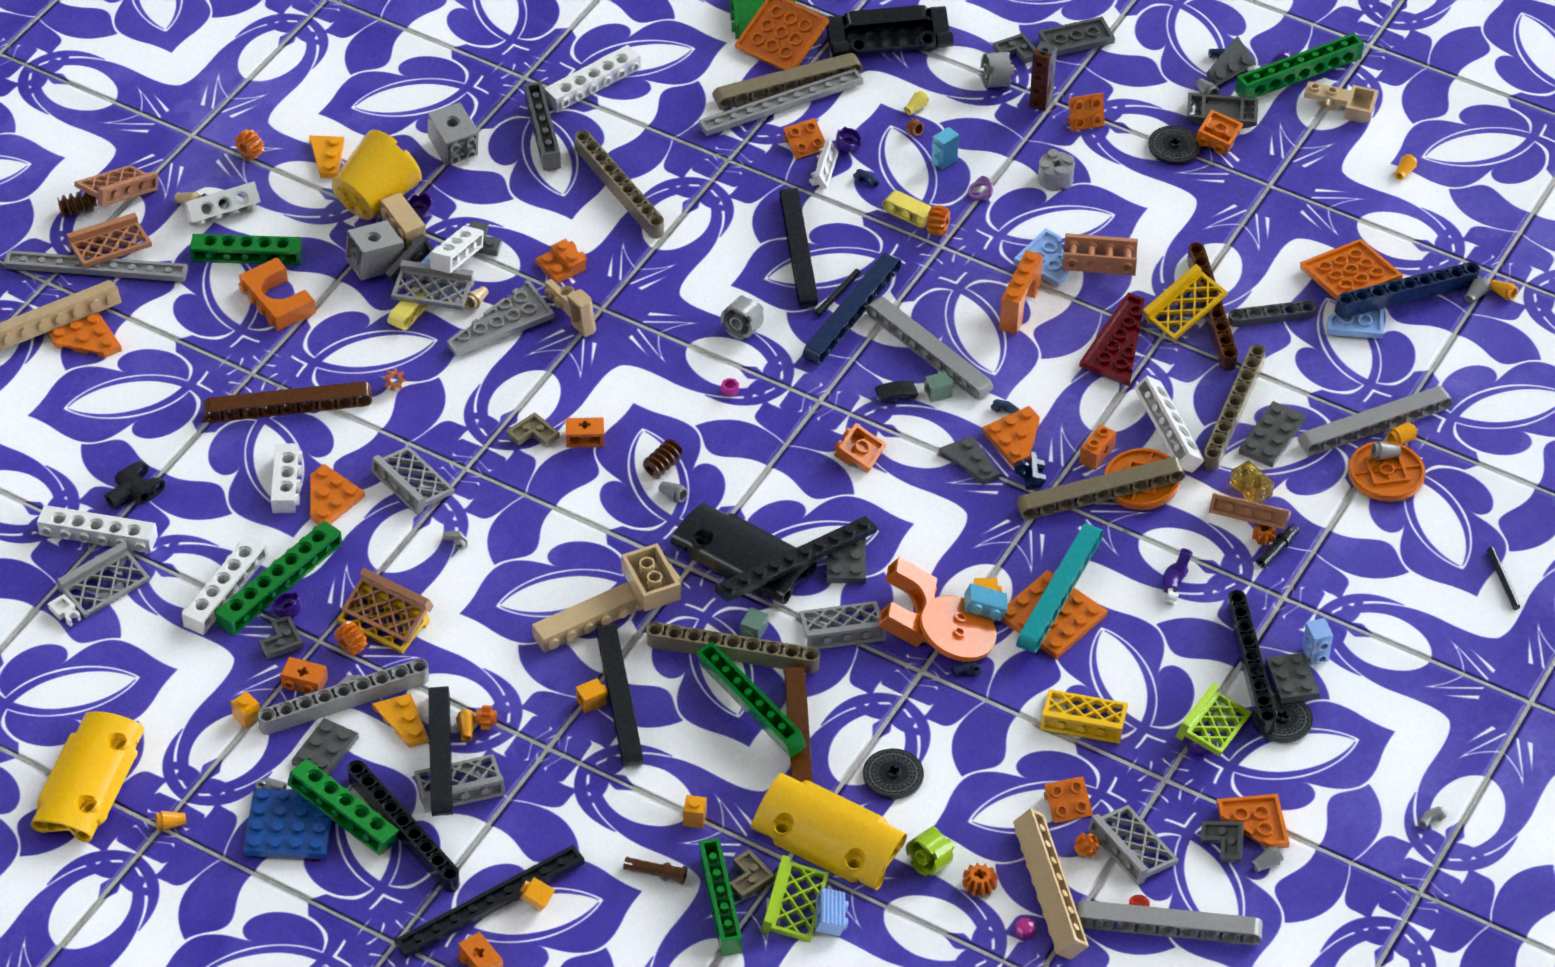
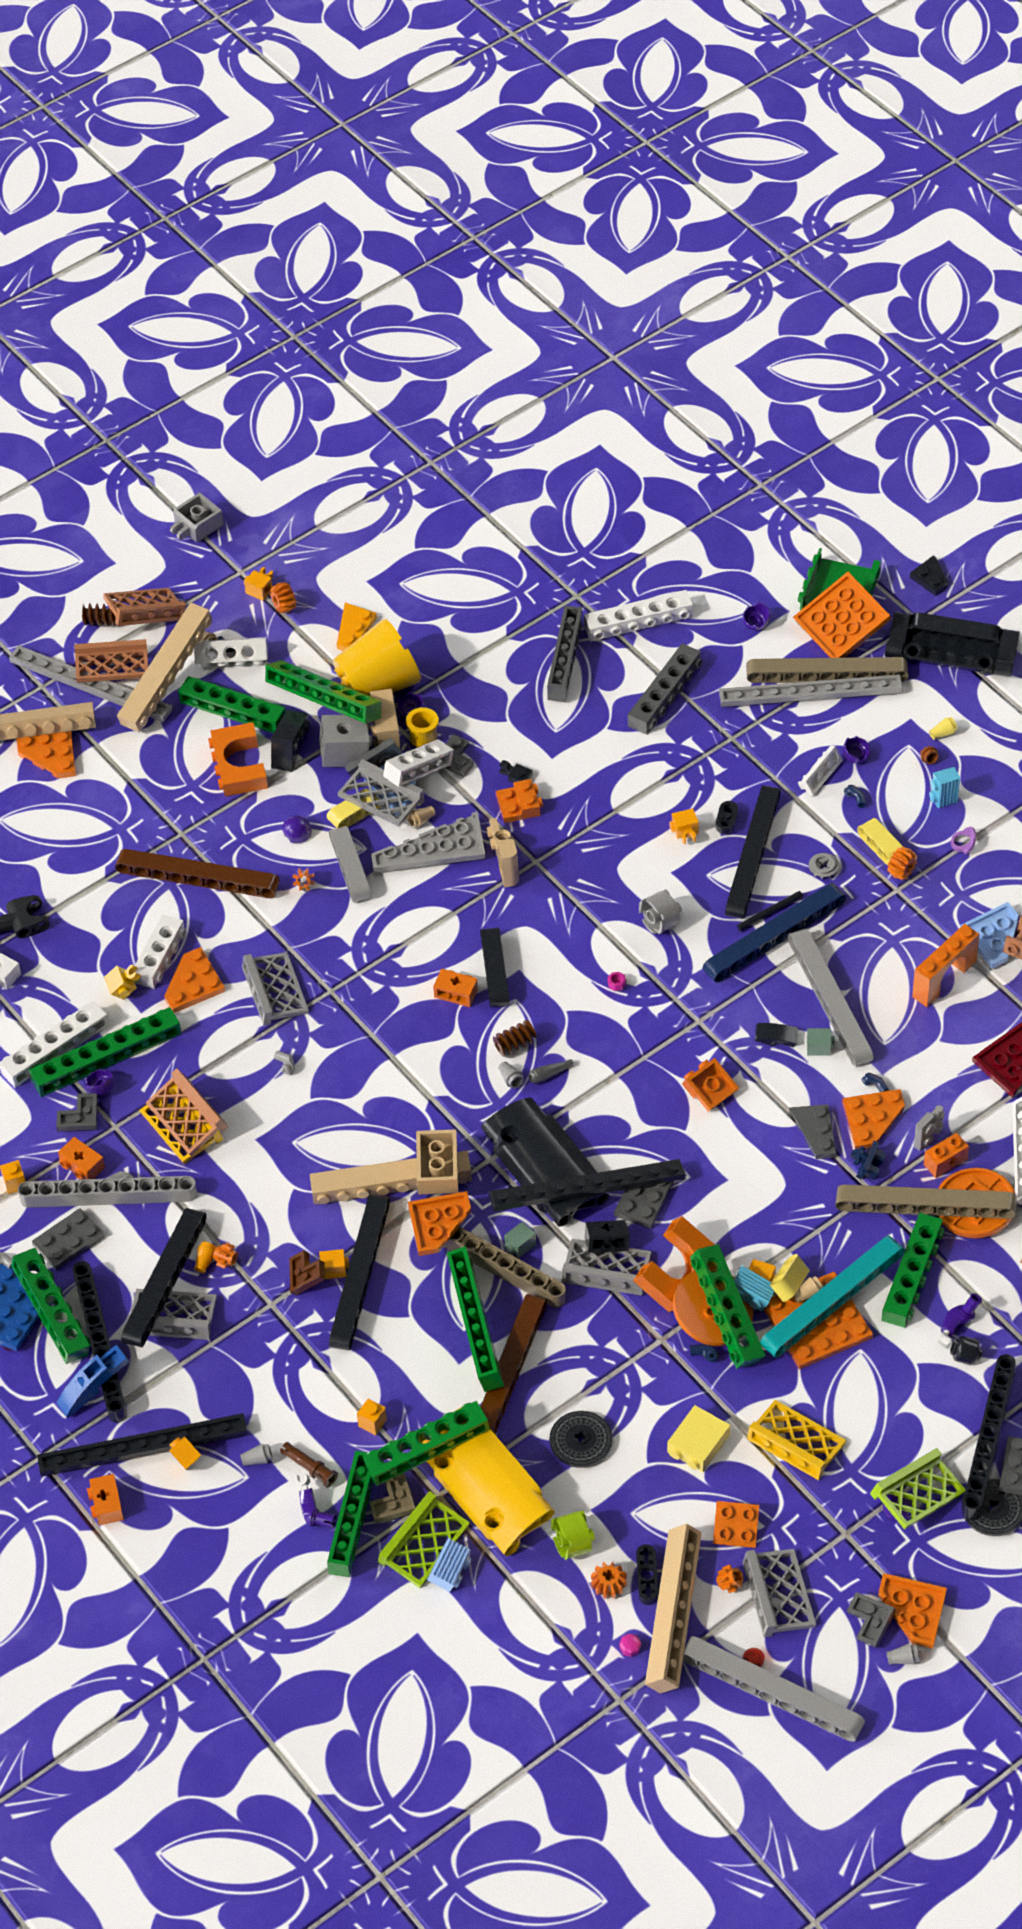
camera: 25 degrees right, 5 degrees up
orange gear [334,621,367,656] -> none
light orange wing [372,693,429,748] -> none
light grey brick [428,102,478,166] -> none
dark tan plate [506,412,560,447] -> none
dark tan beam [575,130,664,239] -> none
orange hinge [783,118,825,160] -> none
none -> blue slope [57,1345,130,1418]
none -> yellow brick [104,965,141,1000]
none -> tan brick [117,602,212,732]
none -> light grey hinge [169,492,224,542]
none -> light grey cone [240,1443,273,1466]
none -> light orange brick [244,567,274,601]
none -> green brick [265,660,382,724]
none -> black wedge [271,710,310,772]
none -> dark purple hair [282,815,312,843]
none -> reddish brown plate [289,1250,325,1295]
none -> dark purple arm [295,1473,337,1528]
none -> light grey beam [329,826,371,902]
none -> green brick [363,1400,490,1487]
none -> yellow piece [406,707,439,747]
none -> orange plate [408,1191,471,1256]
none -> black beam [480,927,510,1007]
none -> black plate [499,760,533,783]
none -> dark grey piece [529,1059,574,1084]
none -> black brick [585,1220,630,1253]
none -> dark grey brick [628,643,702,735]
none -> black beam [636,1544,658,1605]
none -> light yellow brick [667,1405,730,1472]
none -> light orange brick [669,808,699,844]
none -> green brick [690,1244,765,1369]
none -> black plate [716,801,738,834]
none -> dark purple hair [742,602,770,631]
none -> light yellow beam [770,1254,810,1302]
none -> tan cone [793,1276,823,1304]
none -> light grey gear [809,853,839,879]
none -> green brick [881,1212,945,1328]
none -> light grey plate [914,1105,945,1151]
none -> black head [950,1336,982,1365]

